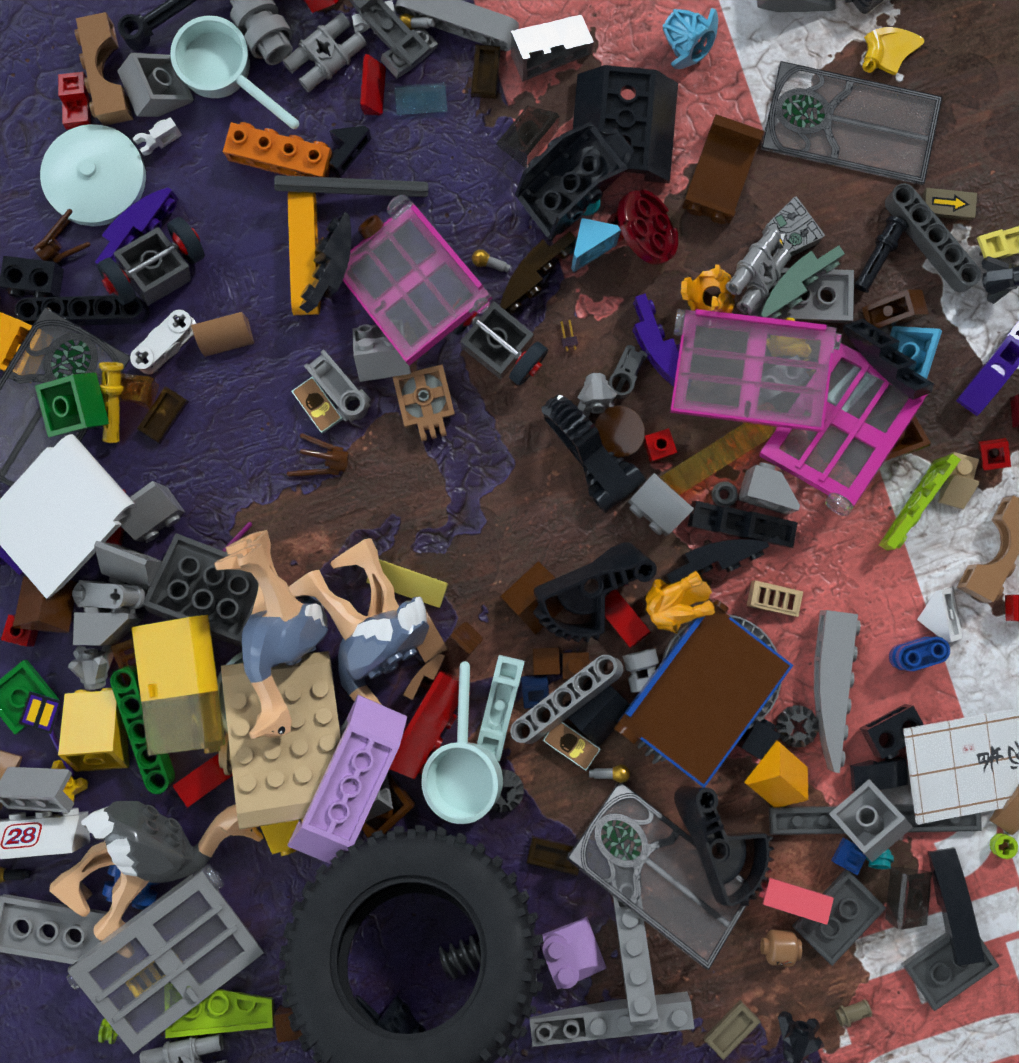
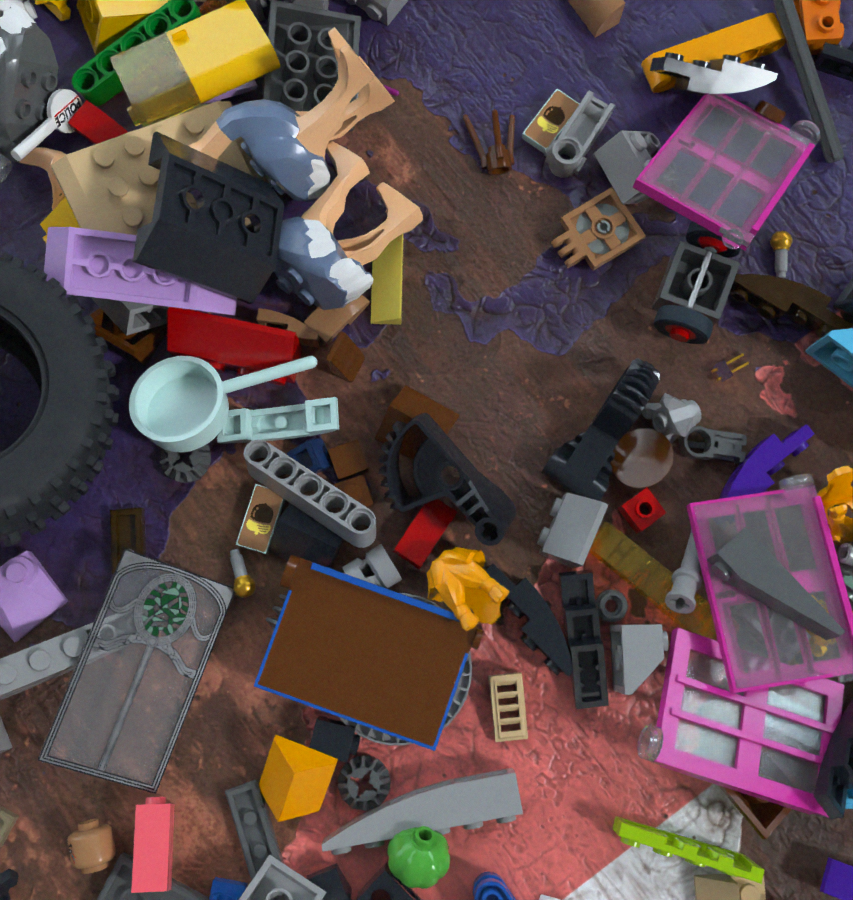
camera: 75 degrees right, 5 degrees down
black arm [674,786,775,907] -> none
none -> white piece [11,89,83,161]
none -> black slope [133,132,284,304]
none -> bright green plant [387,826,450,889]
none -> light grey pin [665,528,712,614]
none -> dark grey slope [707,527,846,640]

